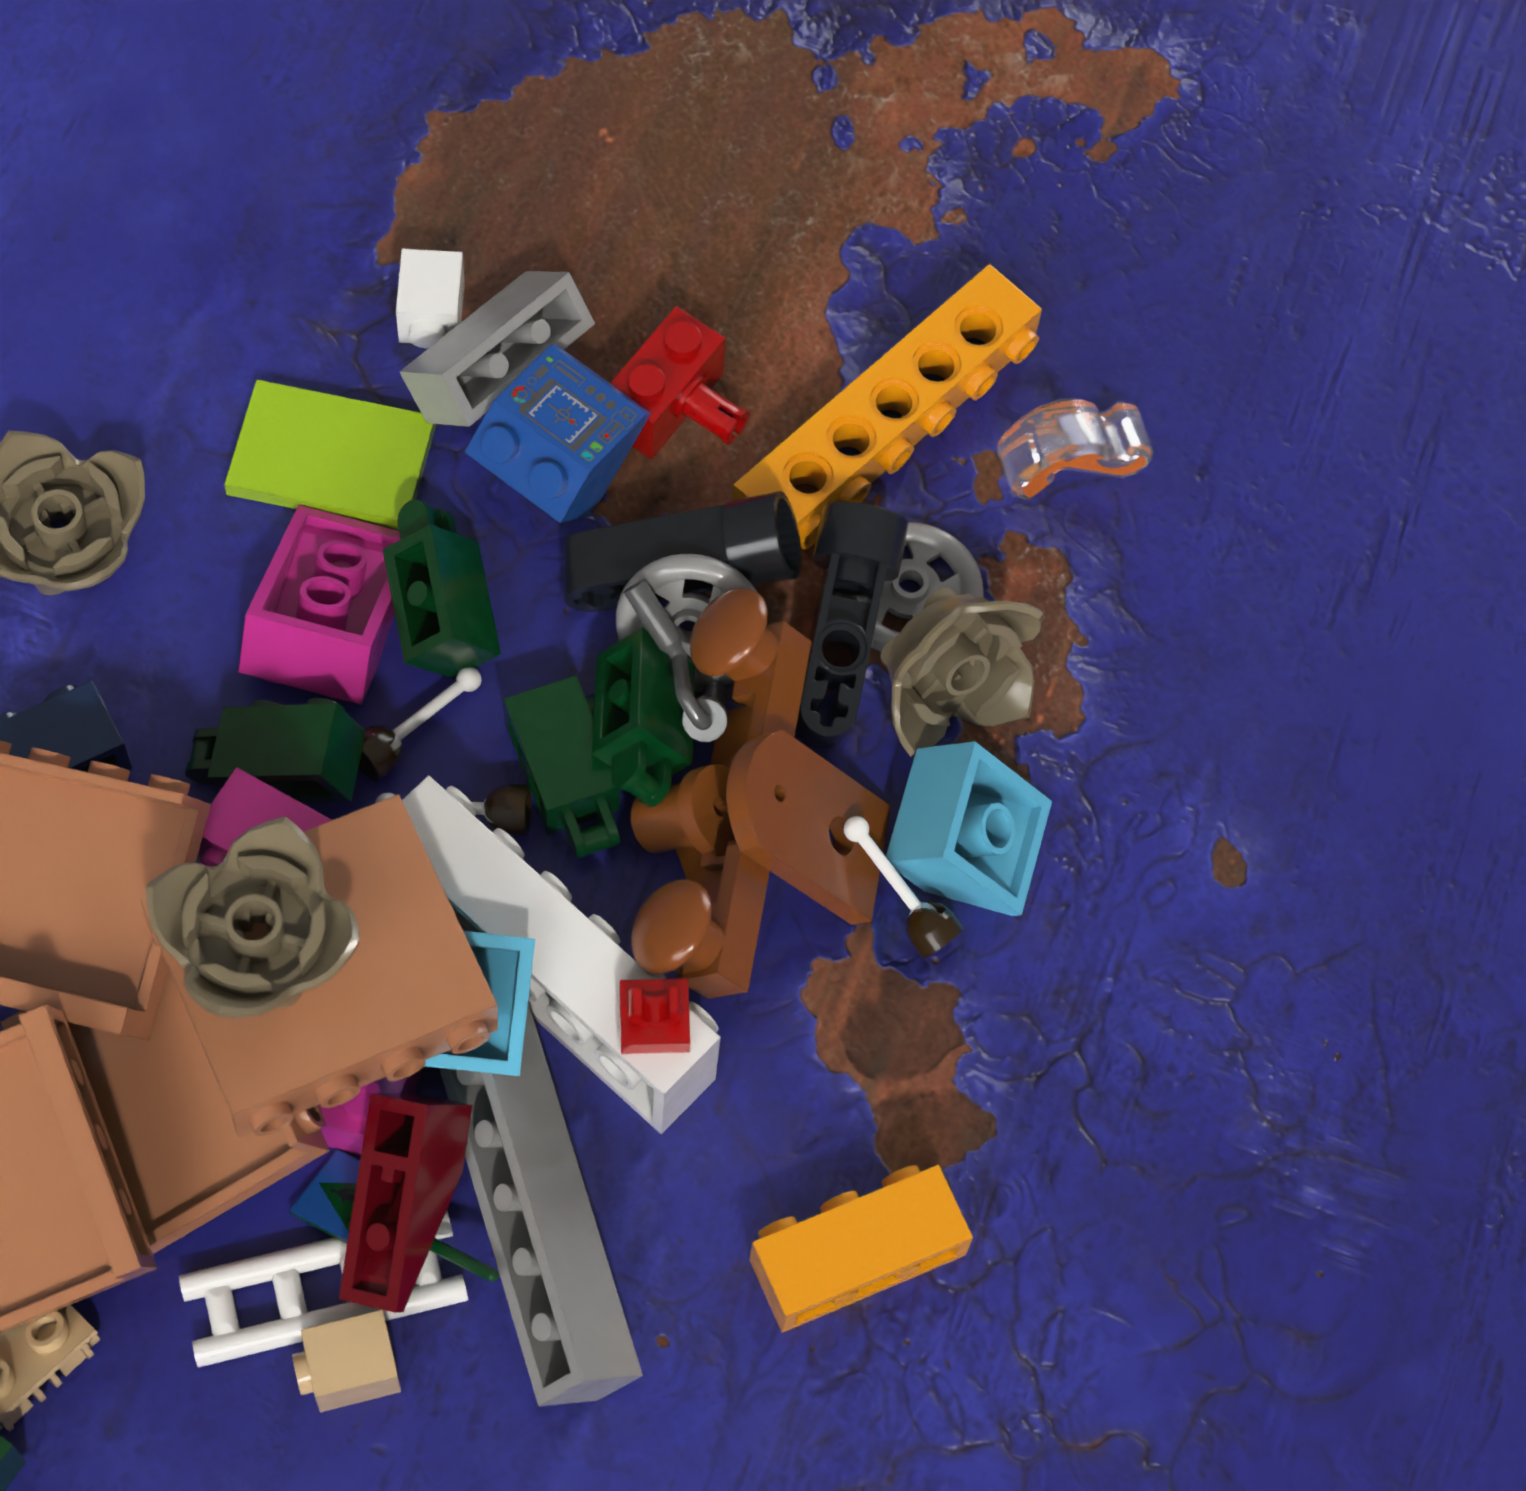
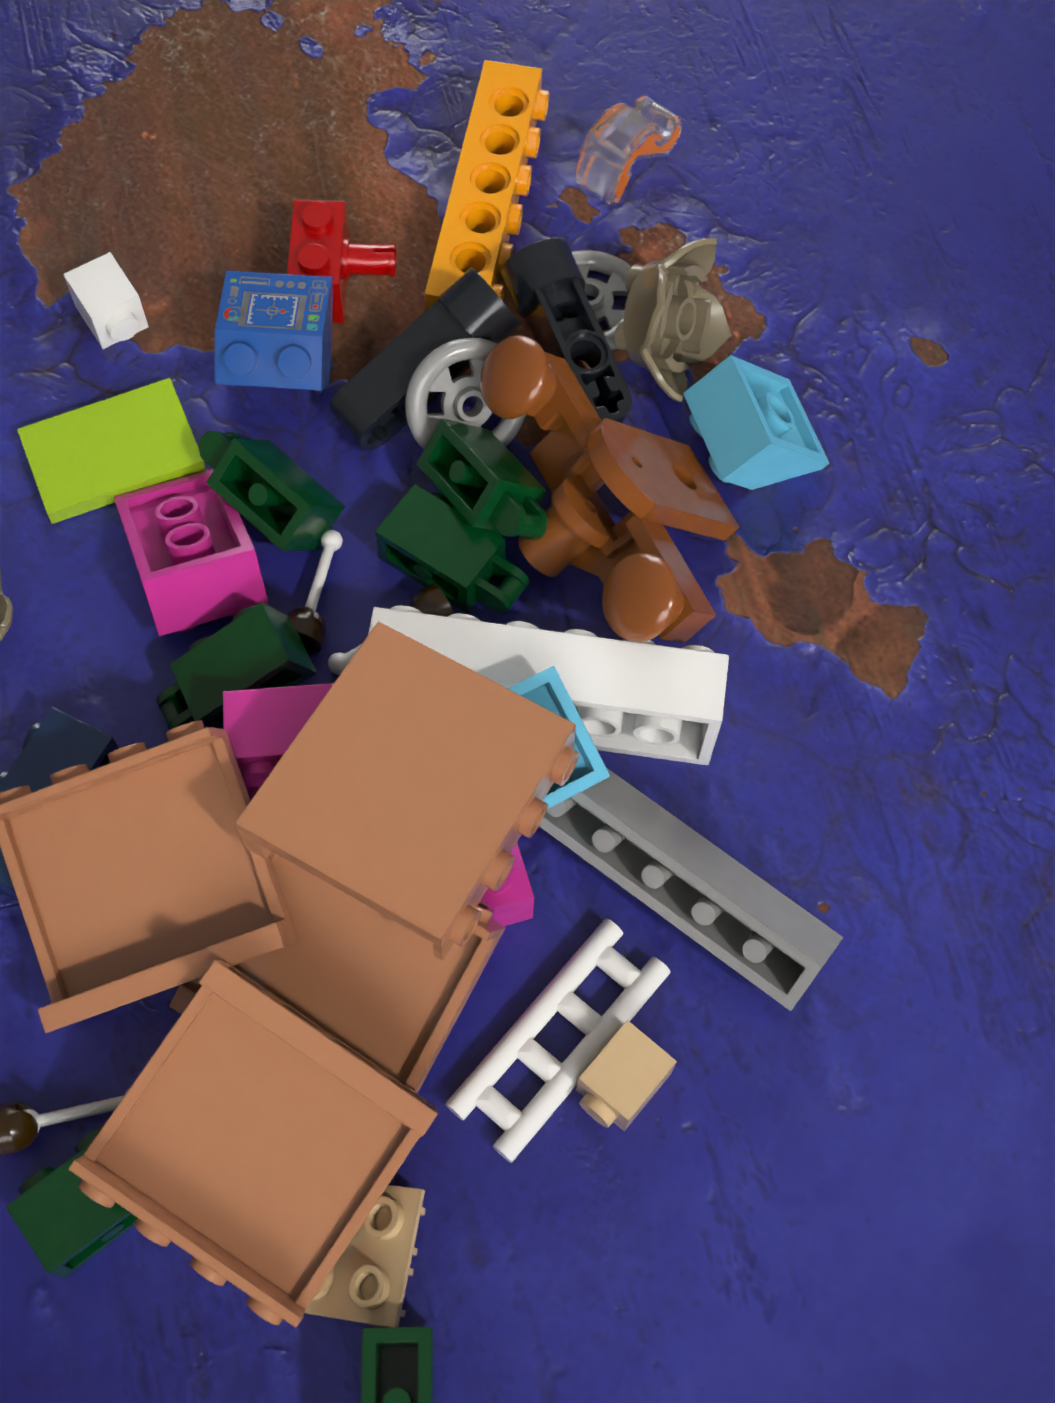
camera: 30 degrees left, 0 degrees up
dark tan brick [146,816,360,1018] -> none
piece [289,1149,499,1282] -> none
dark red slope [339,1093,473,1313] -> none
light grey brick [399,271,595,427] -> none
red tile [619,978,690,1054] -> none
dark grey piece [623,579,729,742] -> none
light orange brick [749,1165,973,1333] -> none
hinge [843,816,964,959] -> none

